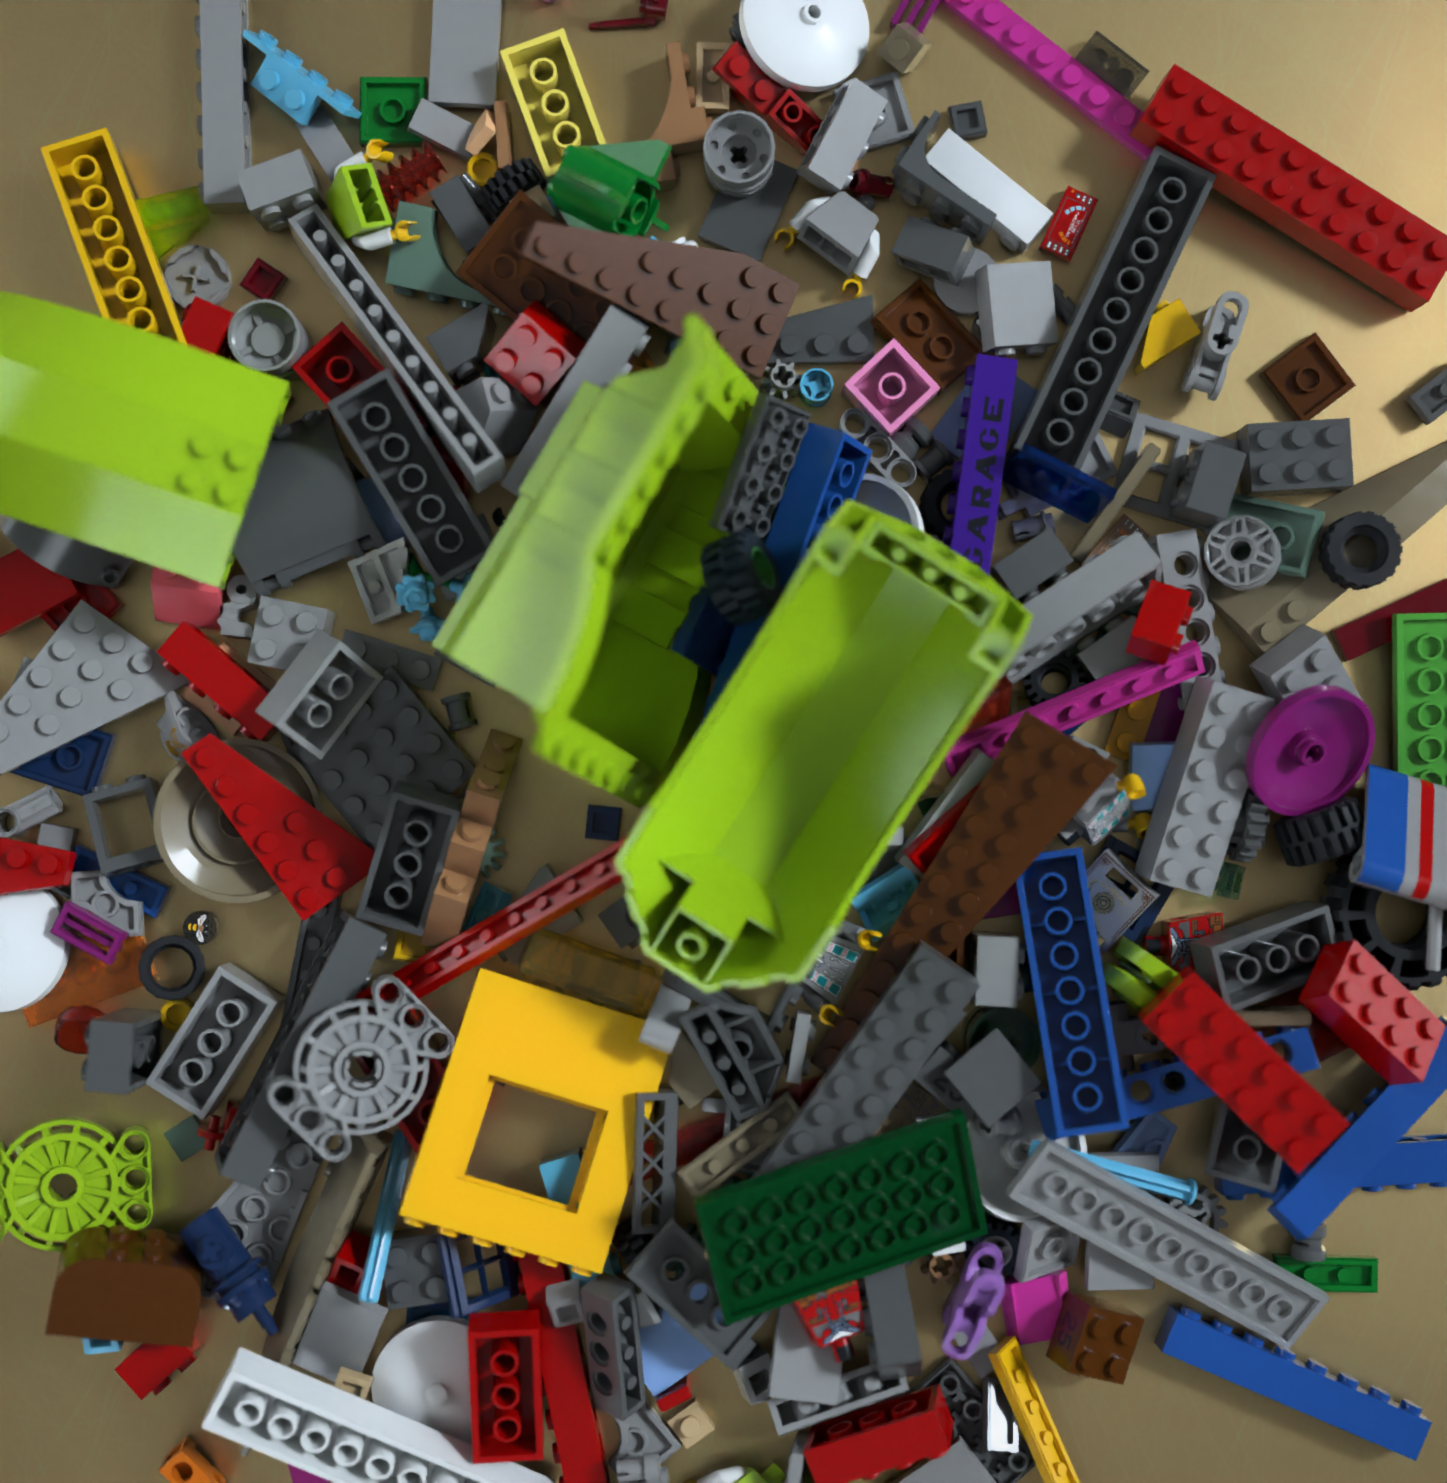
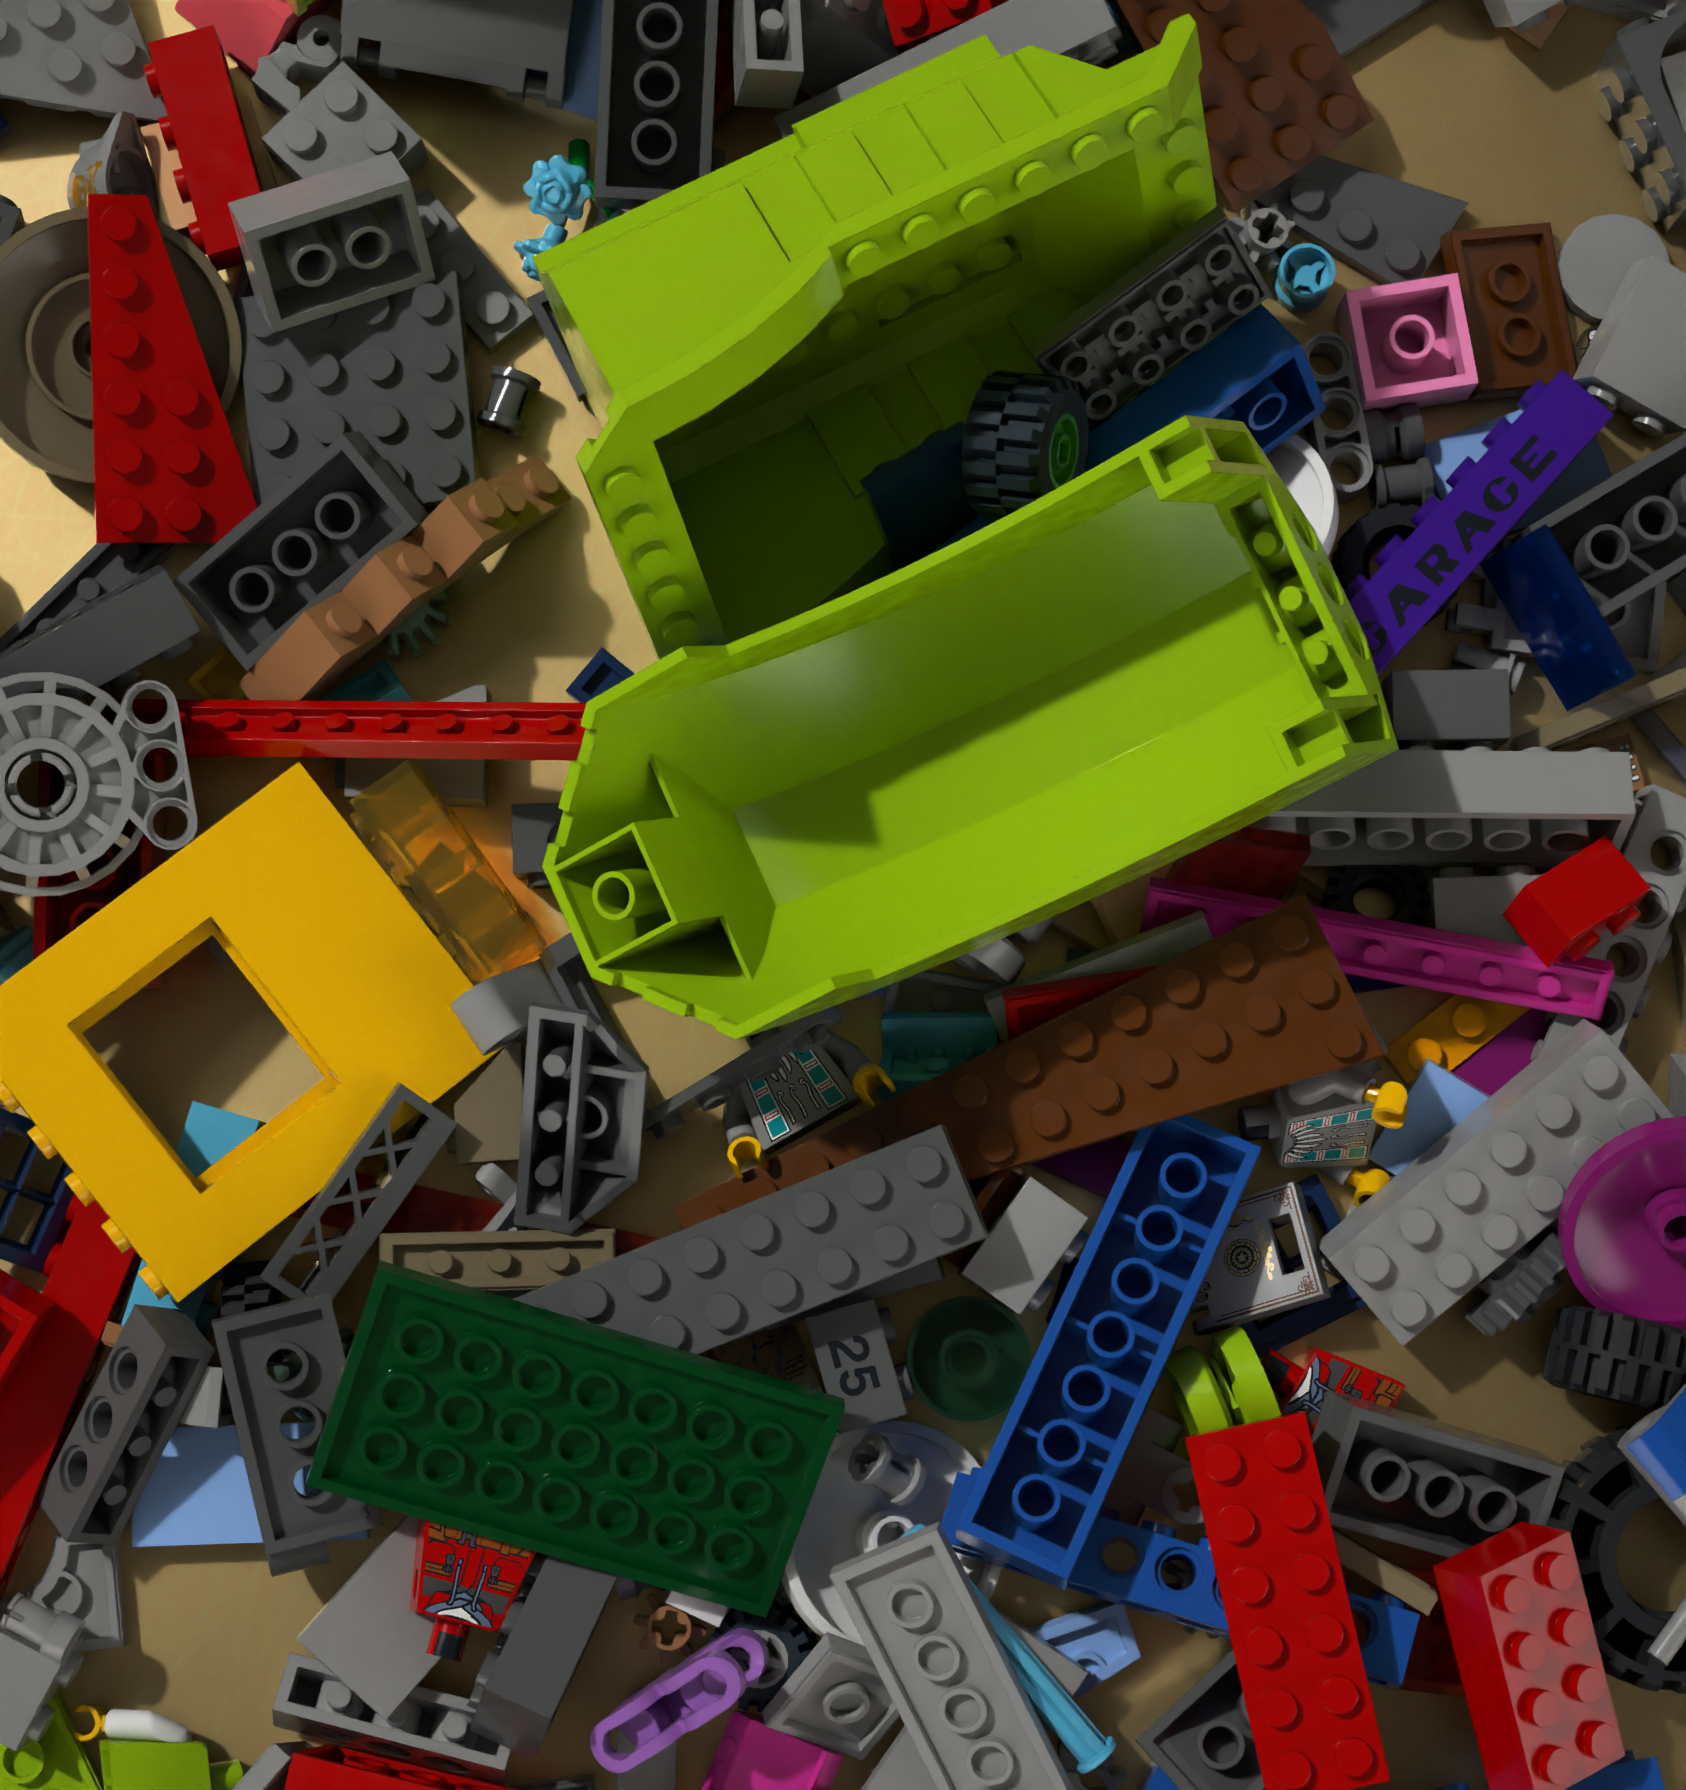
camera: 30 degrees right, 5 degrees down
white wing [348,537,410,625] -> none
light grey slope [546,1279,584,1328] -> none
red tile [656,1375,692,1412] -> none
tan plate [667,1397,715,1449] -> none
light grey brick [732,1344,771,1405] -> none
light grey torso [775,191,880,299] -> none
light grey plate [784,1009,817,1084] -> none
dark red pin [849,168,894,199] -> none
dark grey brick [891,216,975,287] -> none
dark grey tile [942,1027,1041,1128] -> none
clear green tile [1214,862,1246,900] -> none

